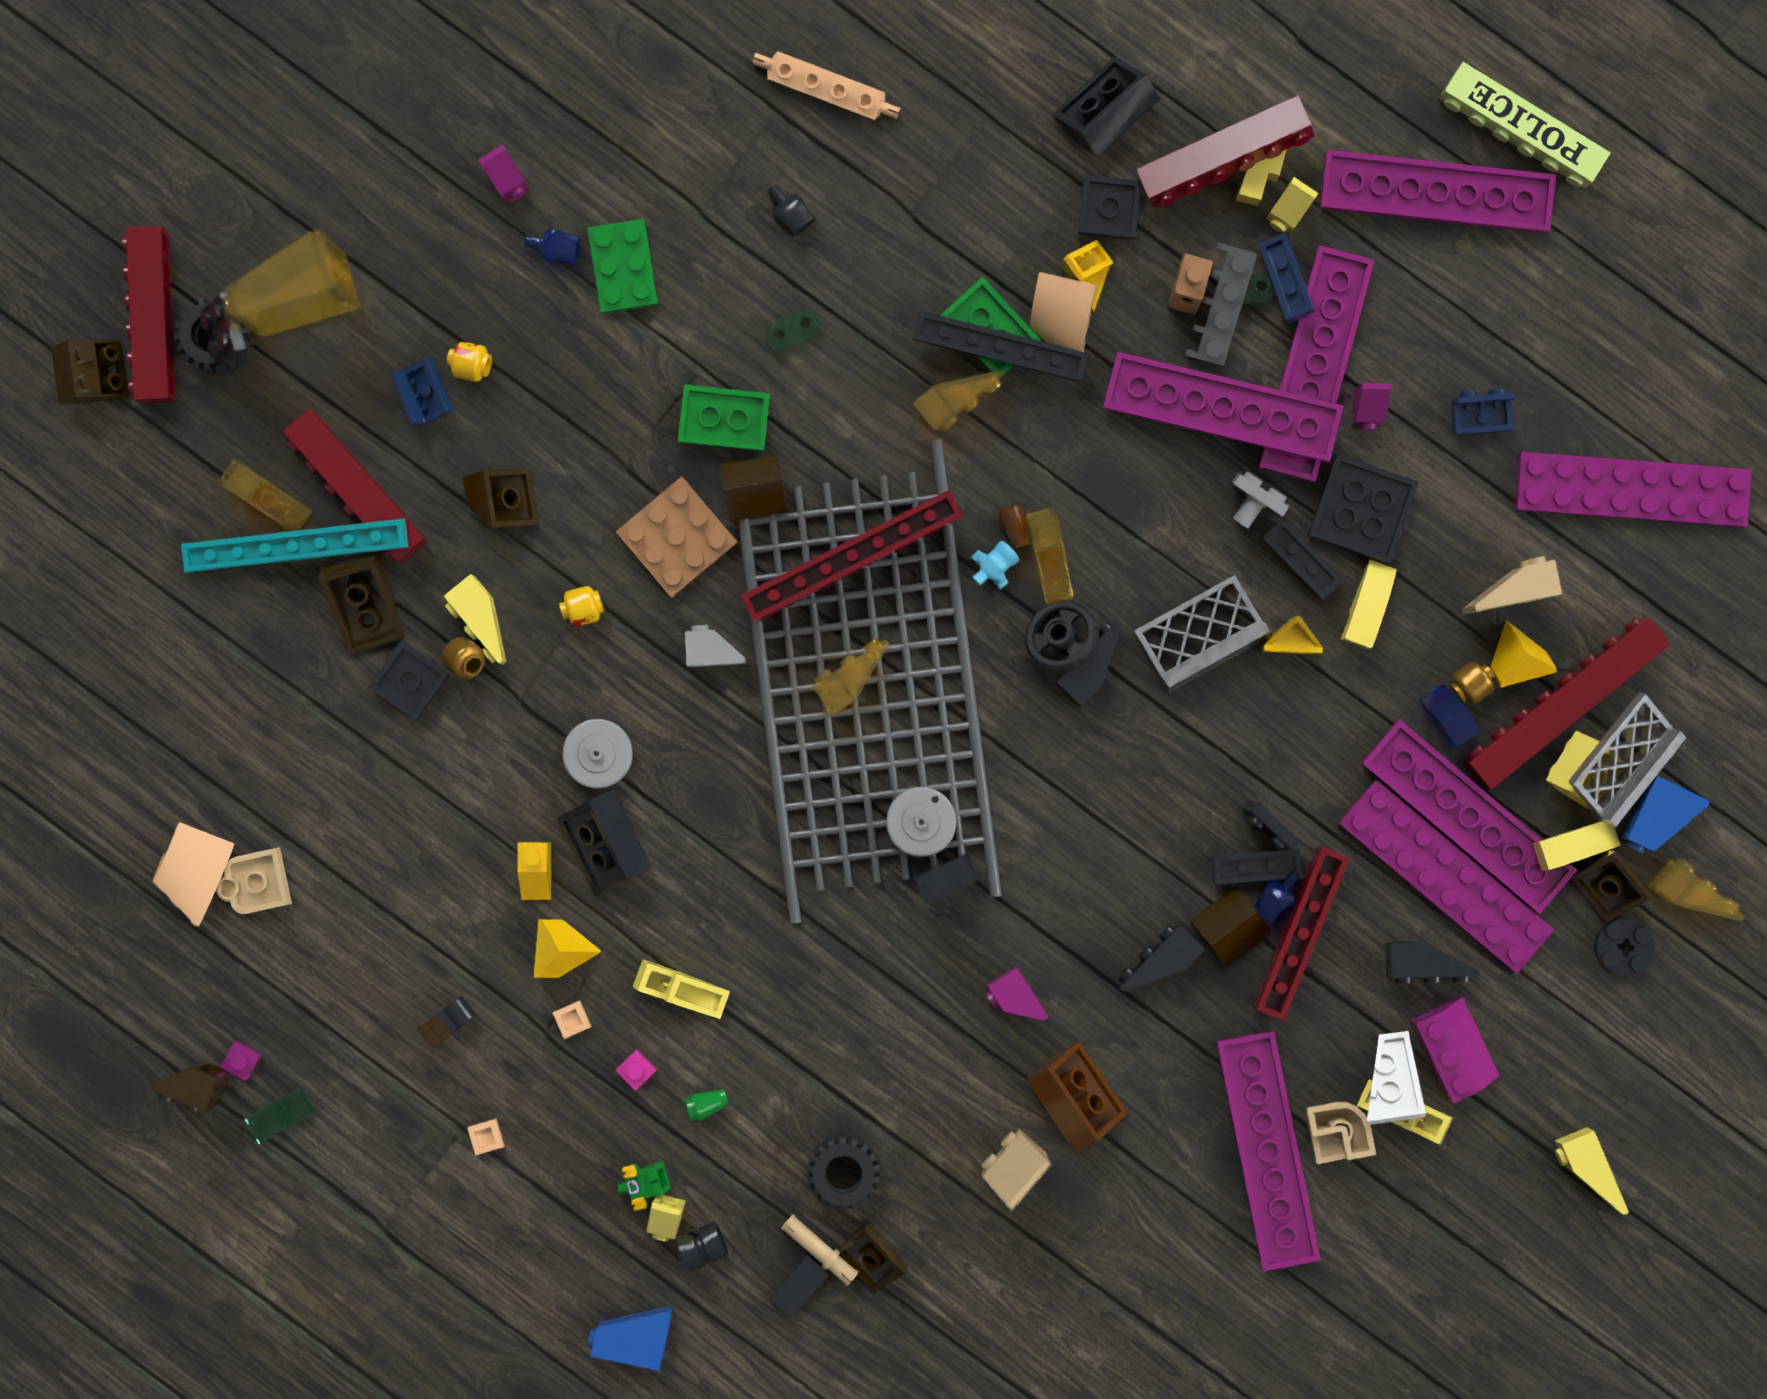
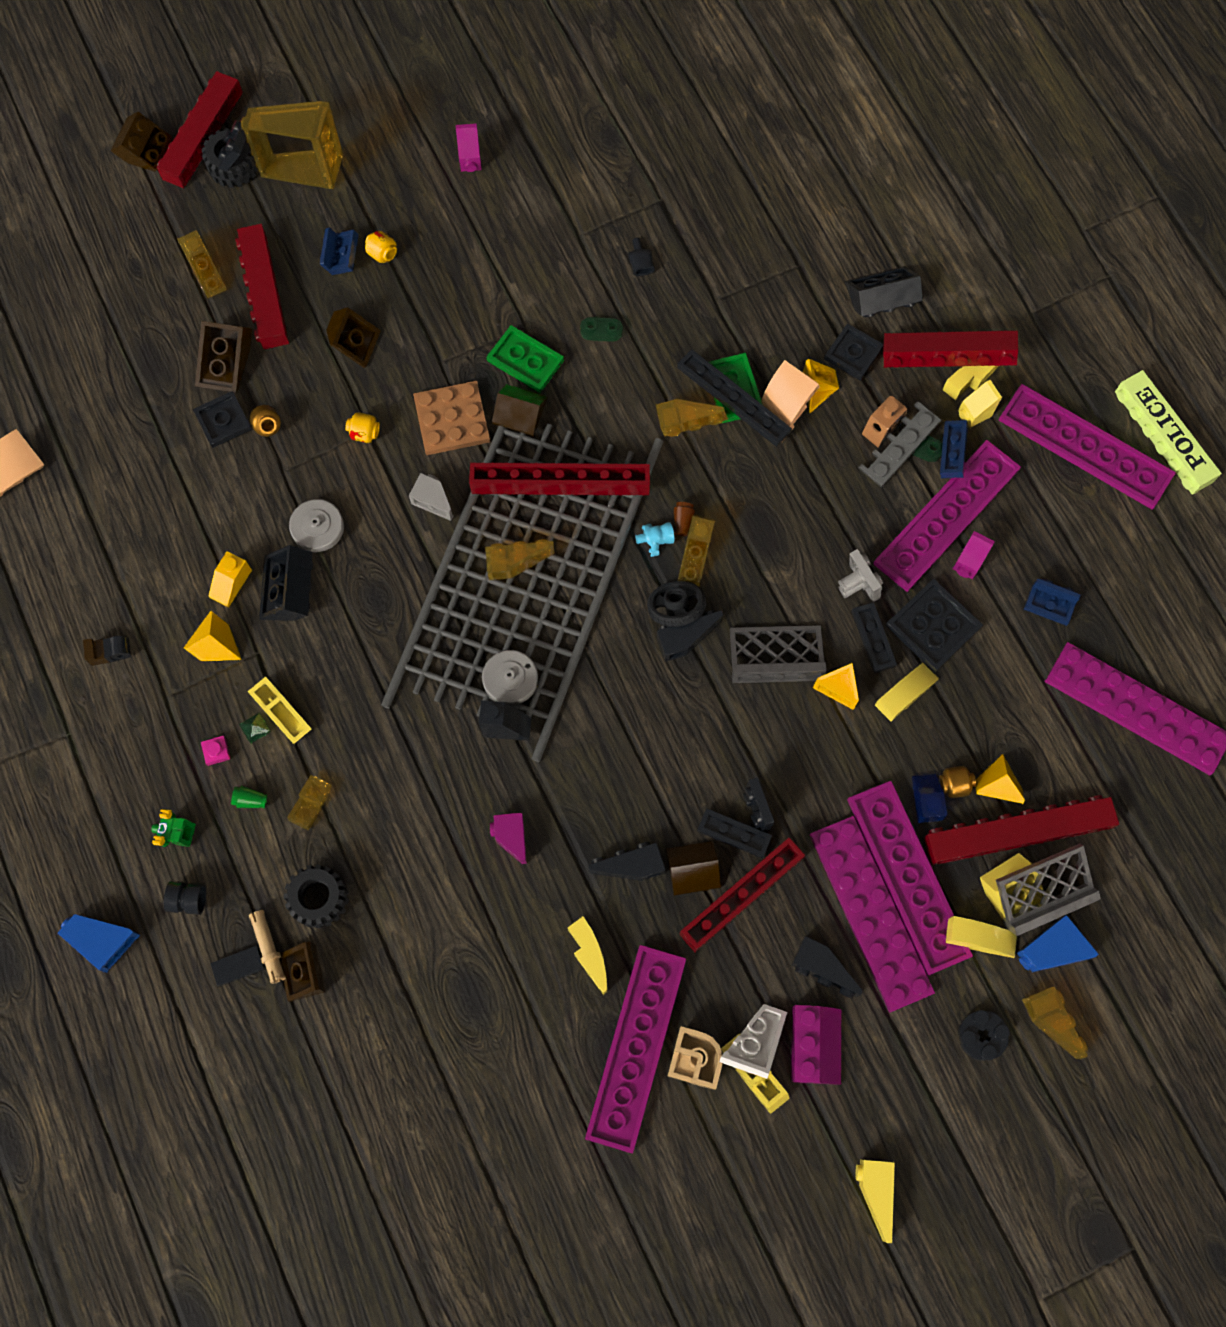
camera: 25 degrees right, 15 degrees down
teal tile [181,519,409,573] -> none
tan plate [216,847,292,914] -> none
light yellow slope [444,574,506,664] -> none
light nougat tile [467,1118,505,1156] -> none
clear blue piece [525,229,580,265] -> none
light nougat tile [553,1000,592,1039] -> none
green plate [587,219,658,314] -> none
light yellow slope [647,1195,686,1242] -> none
light nougat plate [752,51,901,120] -> none
tan slope [981,1129,1051,1209] -> none
reddish brown slope [1026,1041,1128,1152] -> none
magenta plate [1103,352,1344,463] -> none
clear blue piece [1253,871,1301,925] -> none
tan slope [1462,556,1562,615] -> none
dark brown slope [1570,850,1652,923] -> none
none -> clear green slope [239,713,271,744]
none -> clear yellow slope [287,775,332,831]
none -> light yellow slope [568,916,607,995]

